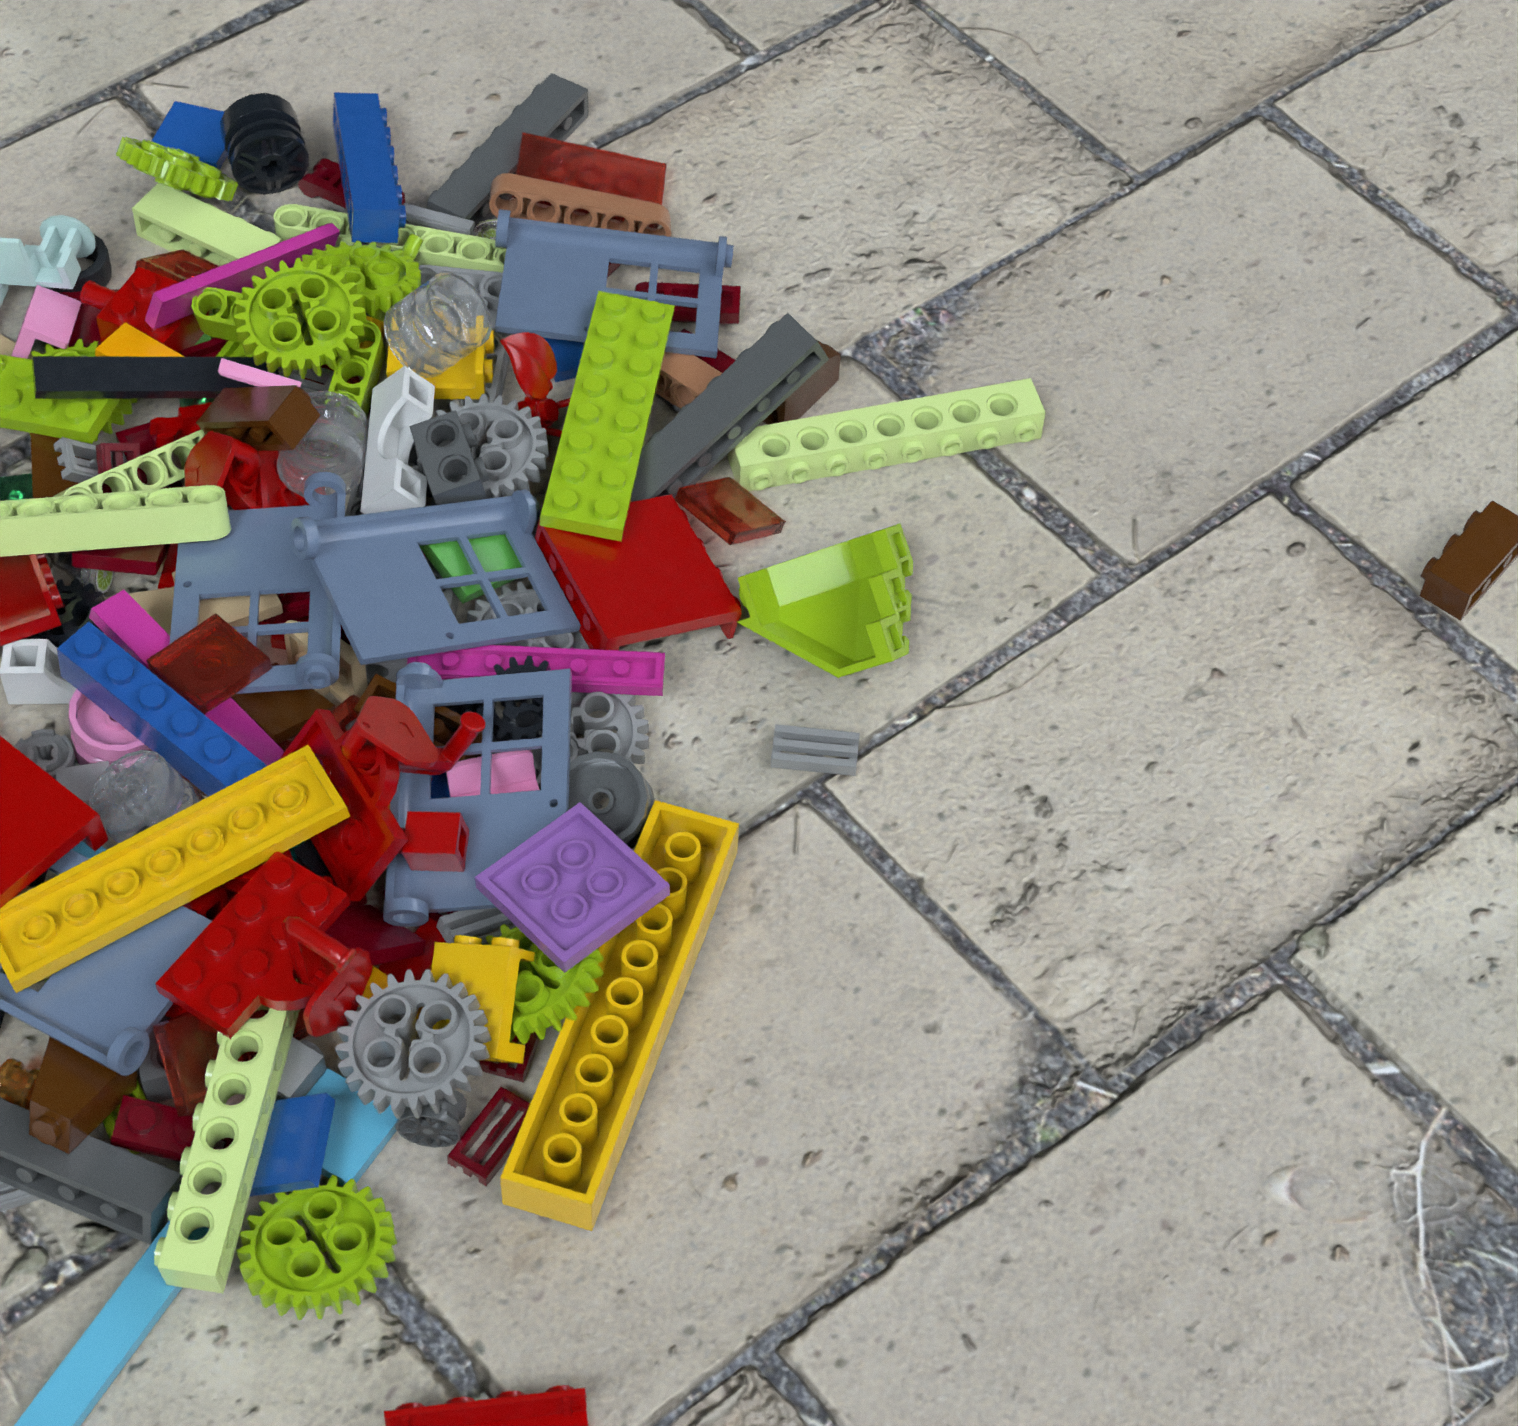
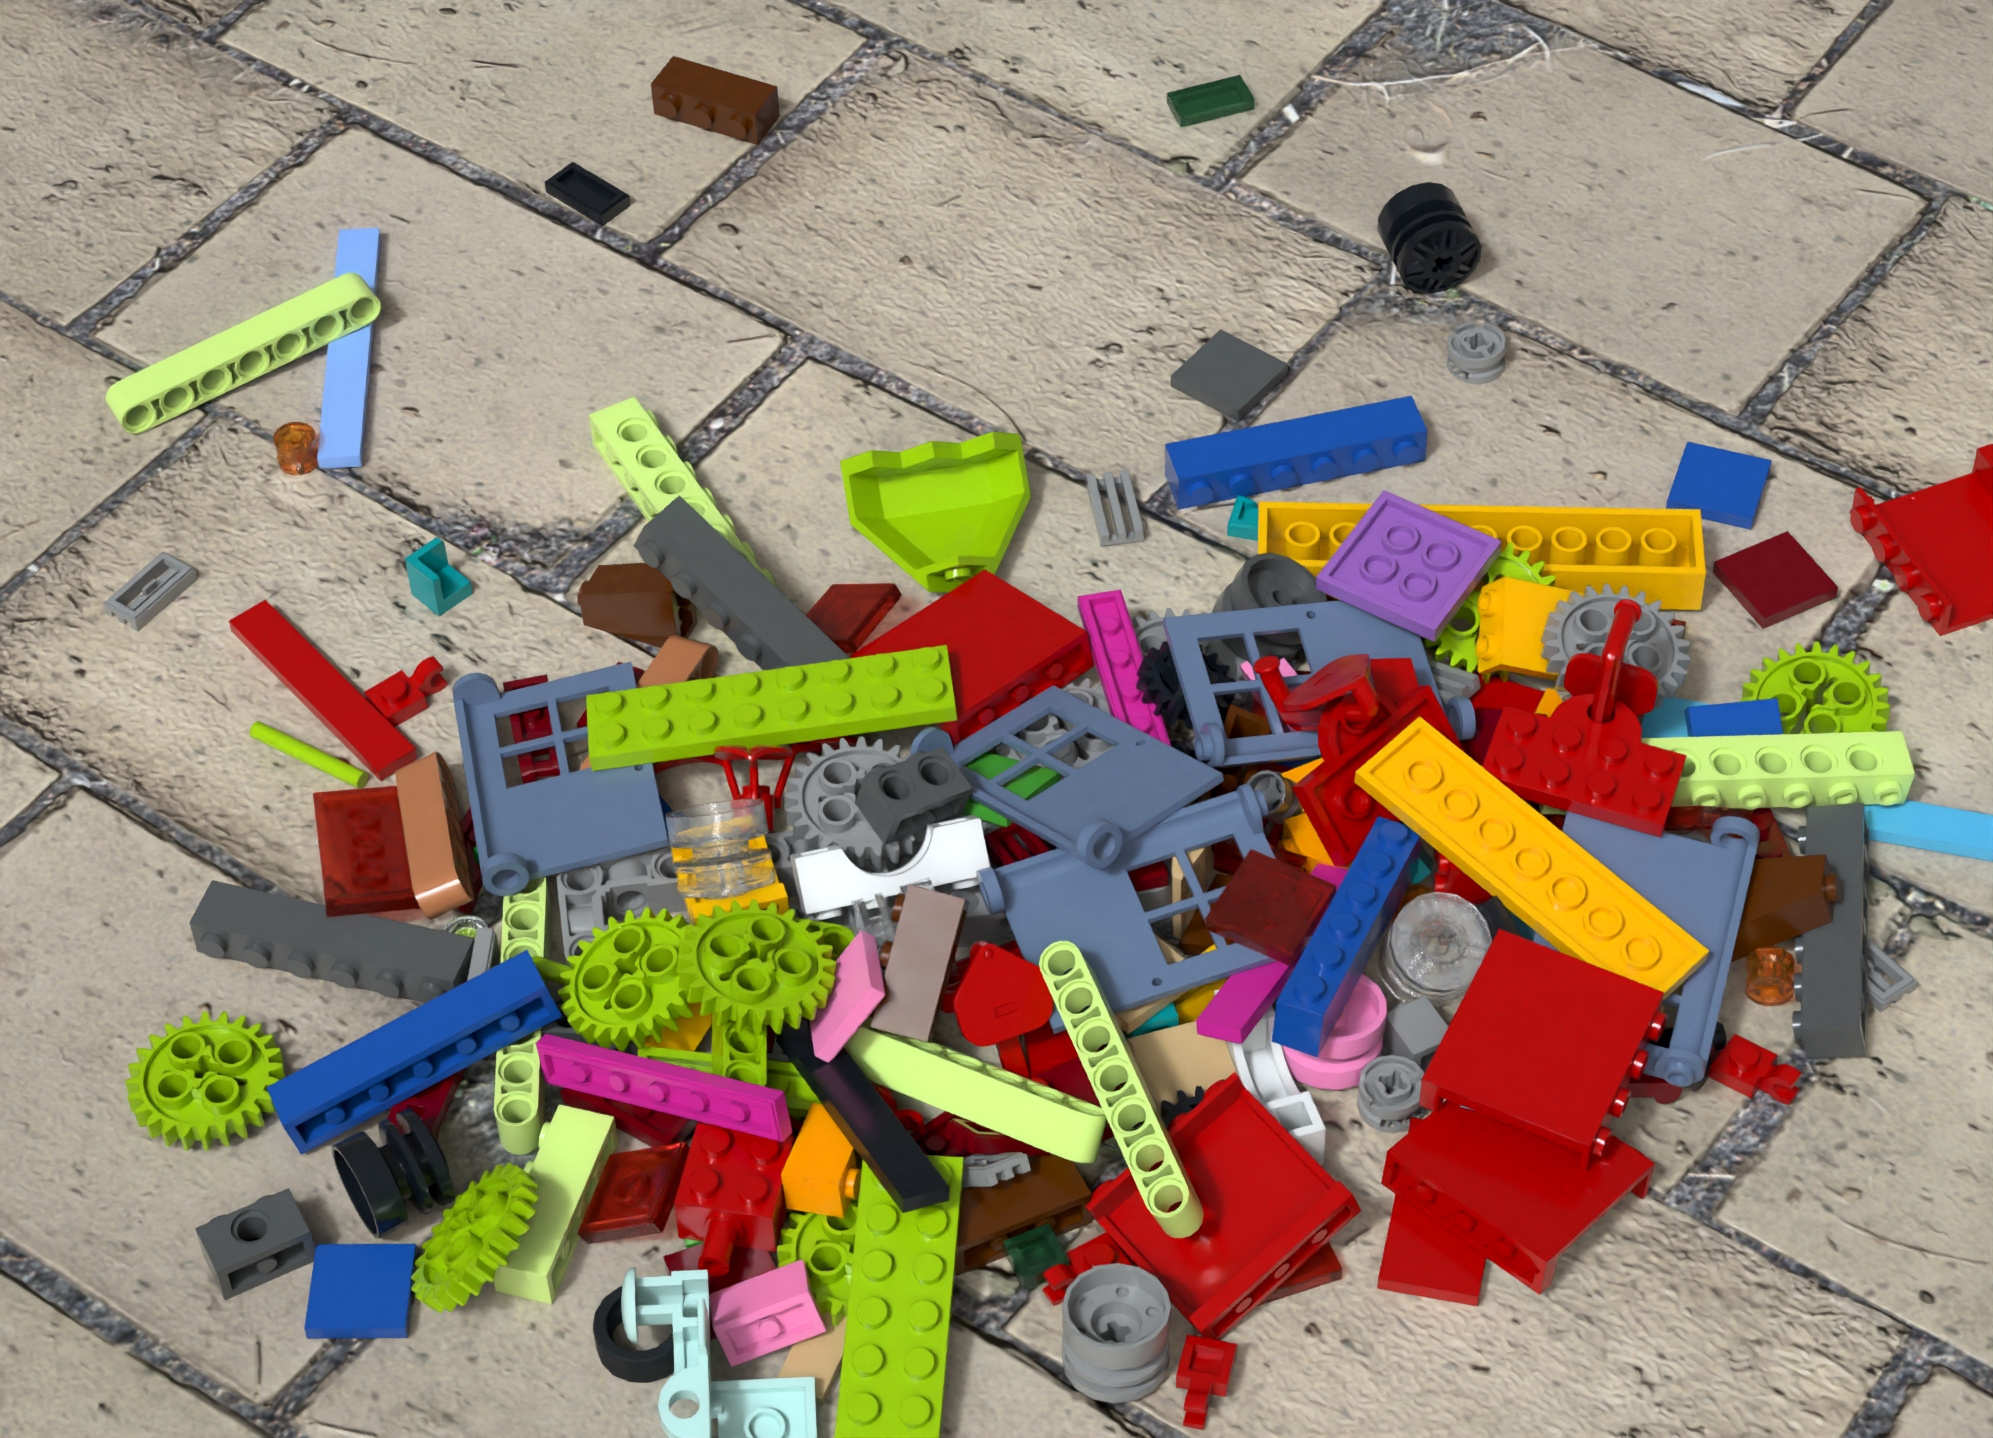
camera: 100 degrees left, 5 degrees down
none -> light grey tile [103,551,198,632]
none -> yellowish green beam [105,273,381,434]
none -> lime gear [125,1011,286,1151]
none -> dark grey brick [195,1188,315,1300]
none -> red tile [229,600,418,781]
none -> lime bar [249,721,368,789]
none -> clear orange wheel [273,422,318,475]
none -> light blue tile [317,228,381,469]
none -> red plate [364,656,448,727]
none -> teal panel [405,537,473,617]
none -> black tile [545,162,631,226]
none -> blue brick [1165,396,1427,510]
none -> clear green tile [1167,75,1254,128]
none -> dark grey tile [1171,329,1288,422]
none -> teal tile [1227,495,1259,541]
none -> black wheel [1377,182,1482,294]
none -> light grey wheel [1447,321,1506,384]
none -> blue tile [1666,441,1772,530]
none -> dark red tile [1713,531,1838,629]

